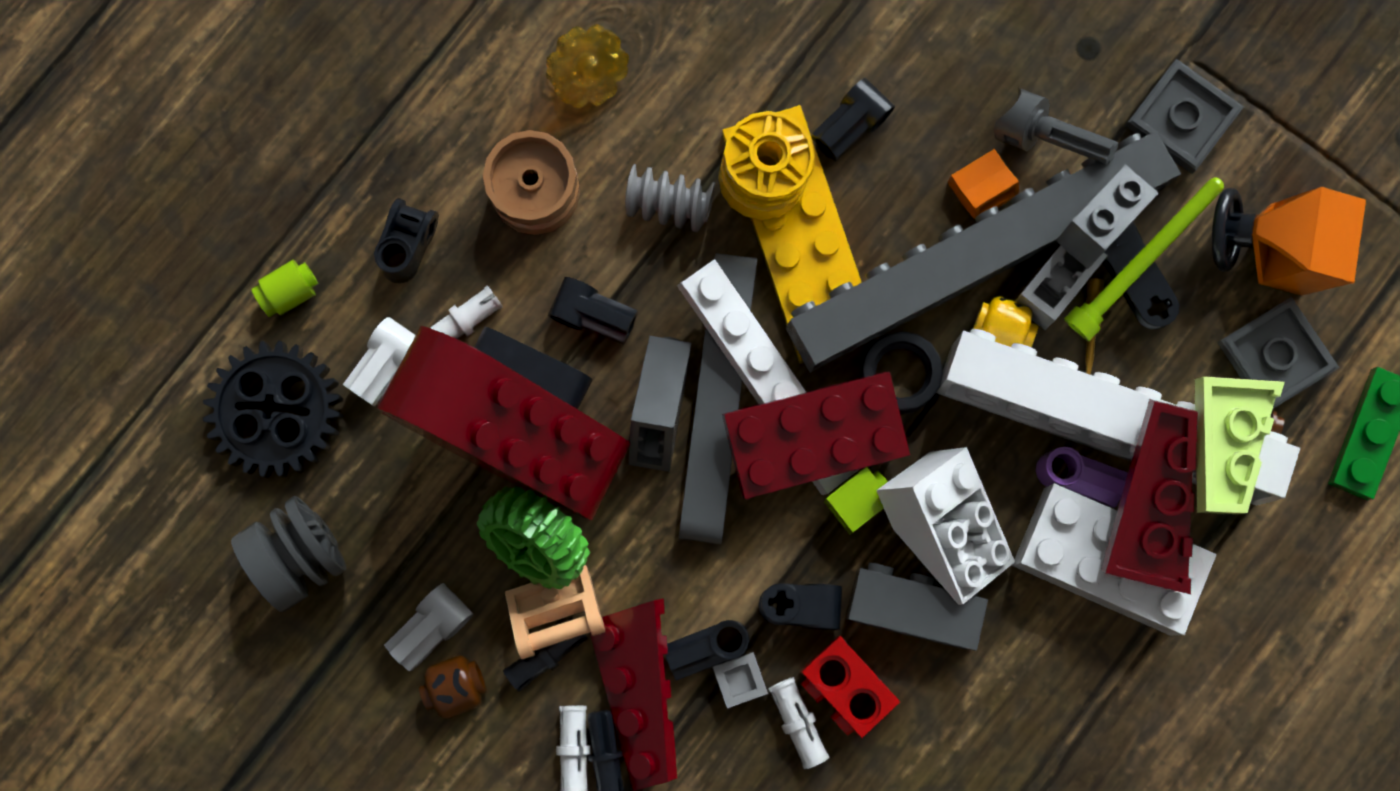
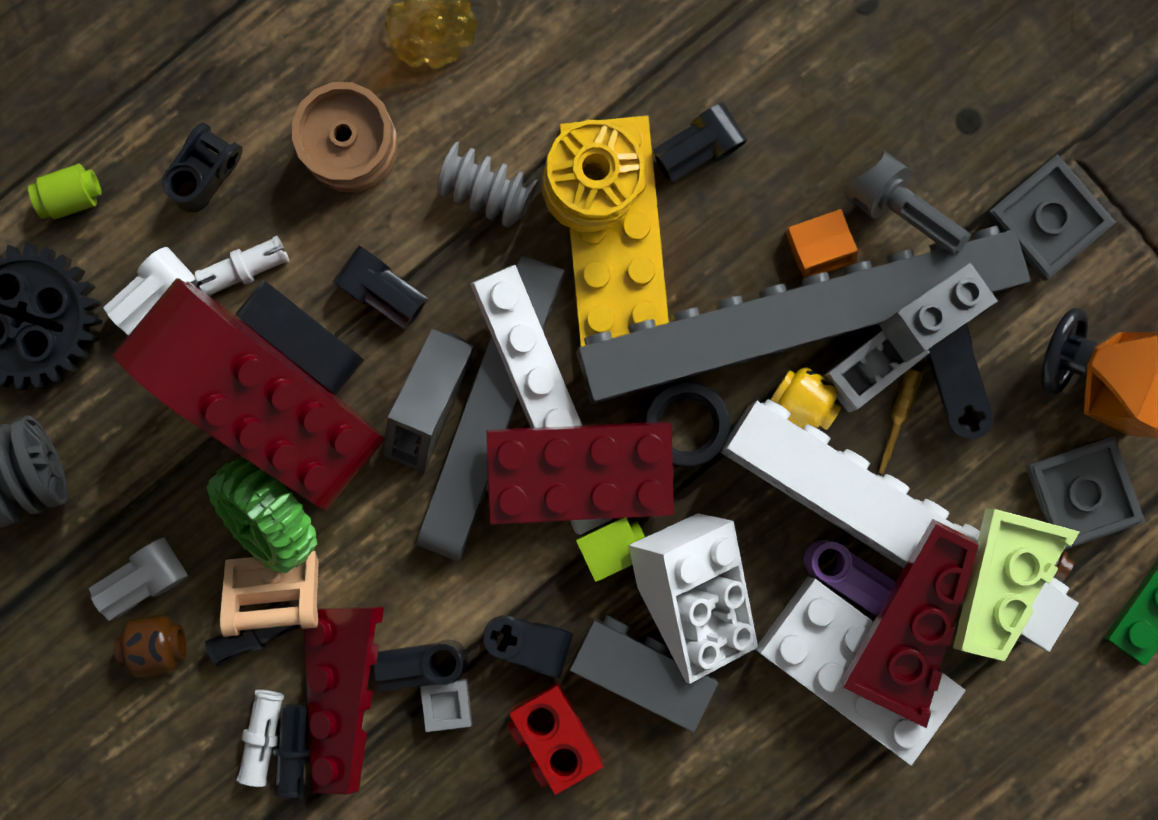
camera: 10 degrees right, 5 degrees up
white pin [768,677,830,769] -> none
lime piece [1064,178,1224,342] -> none

